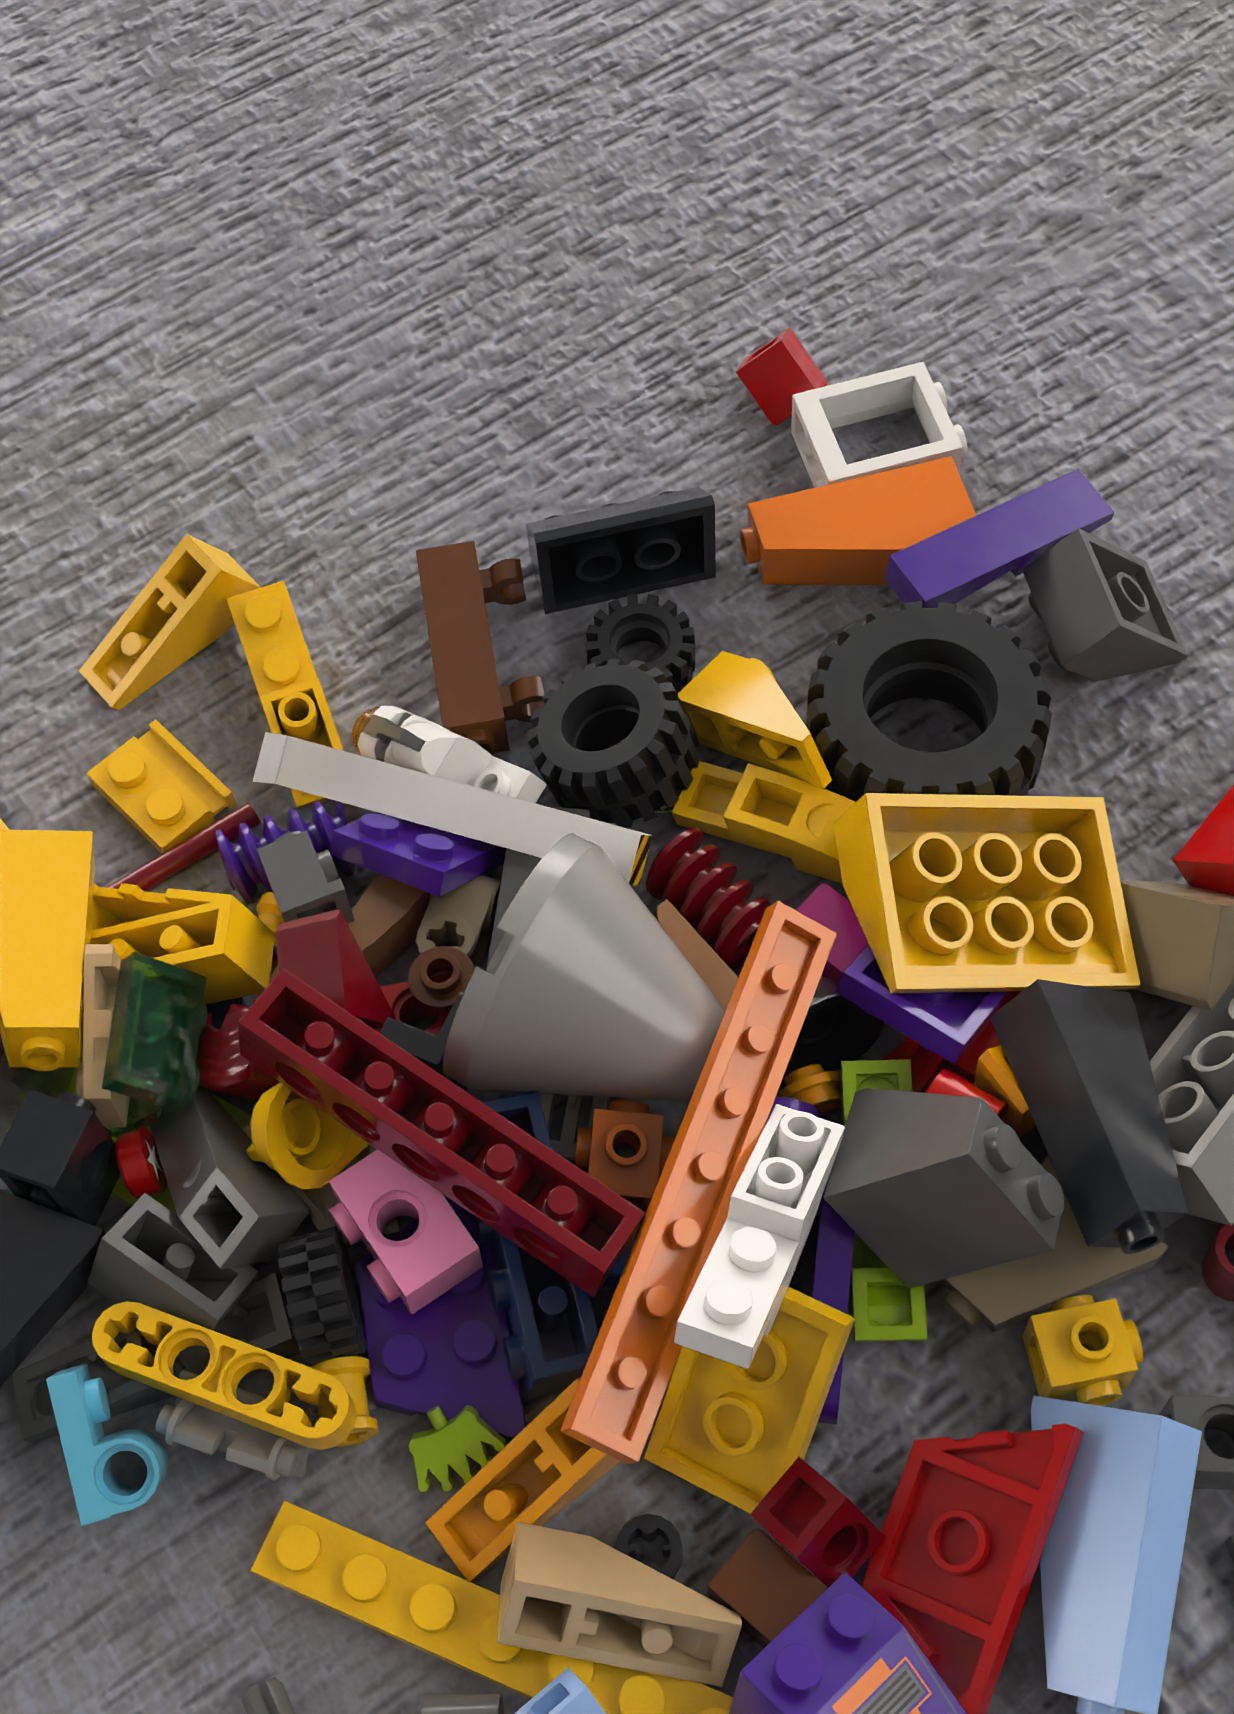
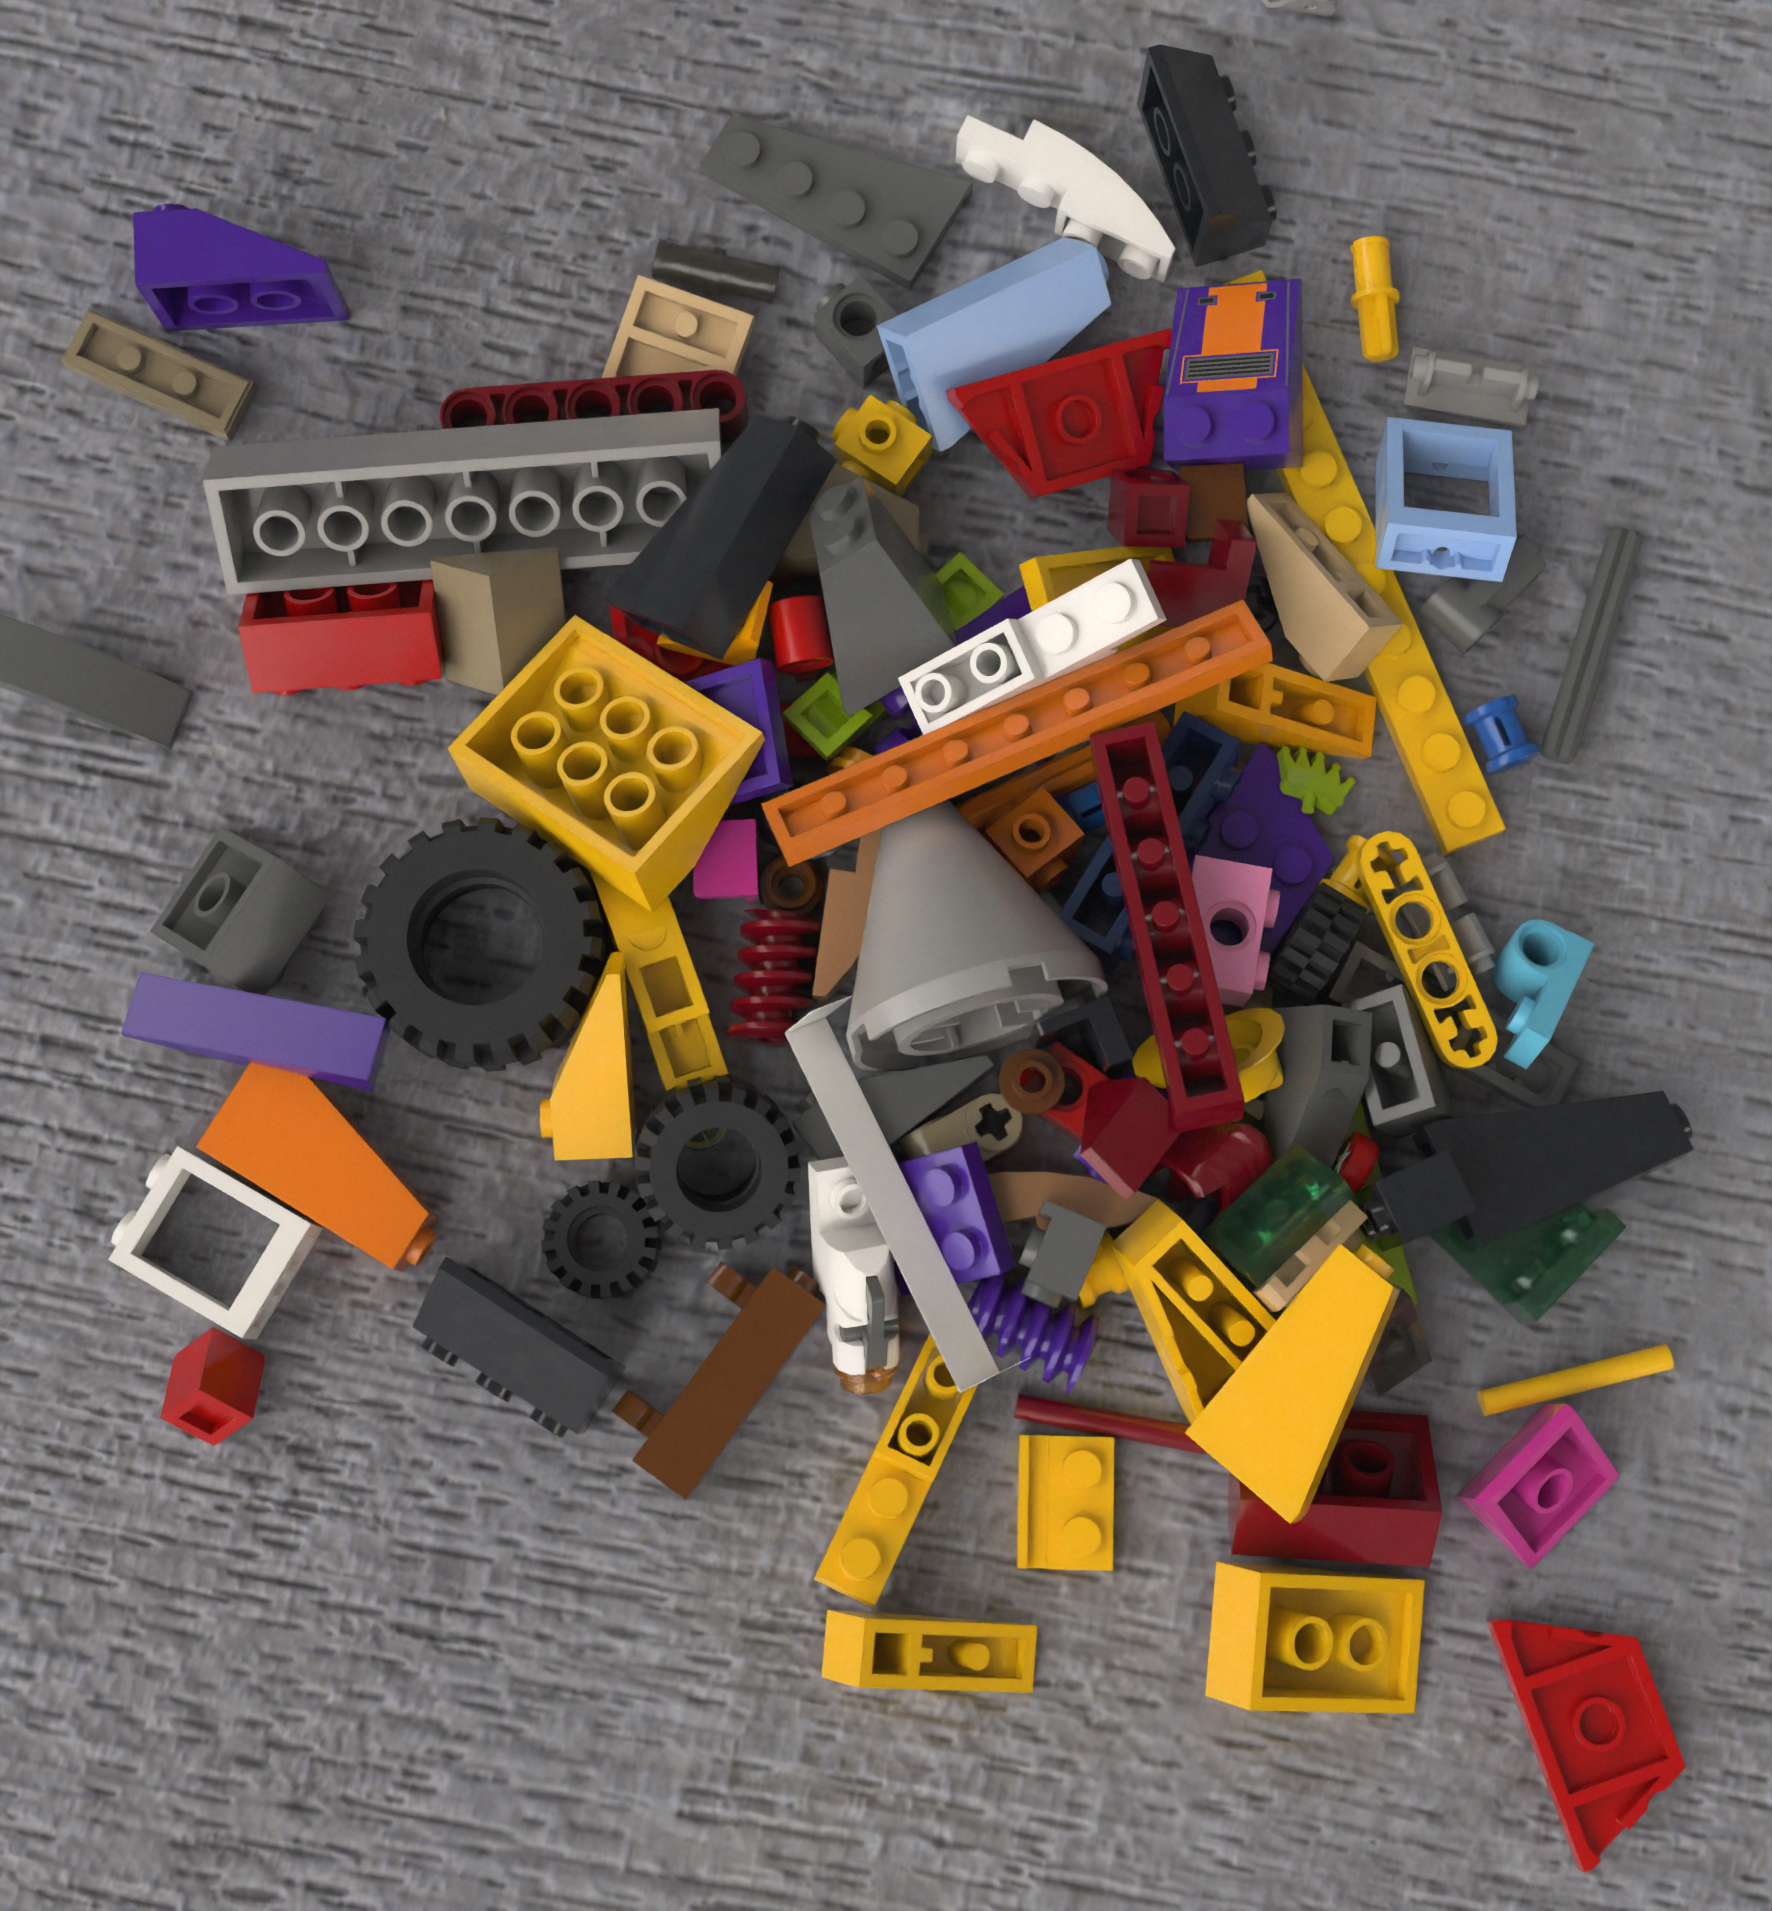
camera: 140 degrees left, 20 degrees up
none -> dark red piece [1146,519,1257,627]
none -> blue bush [1463,694,1541,775]

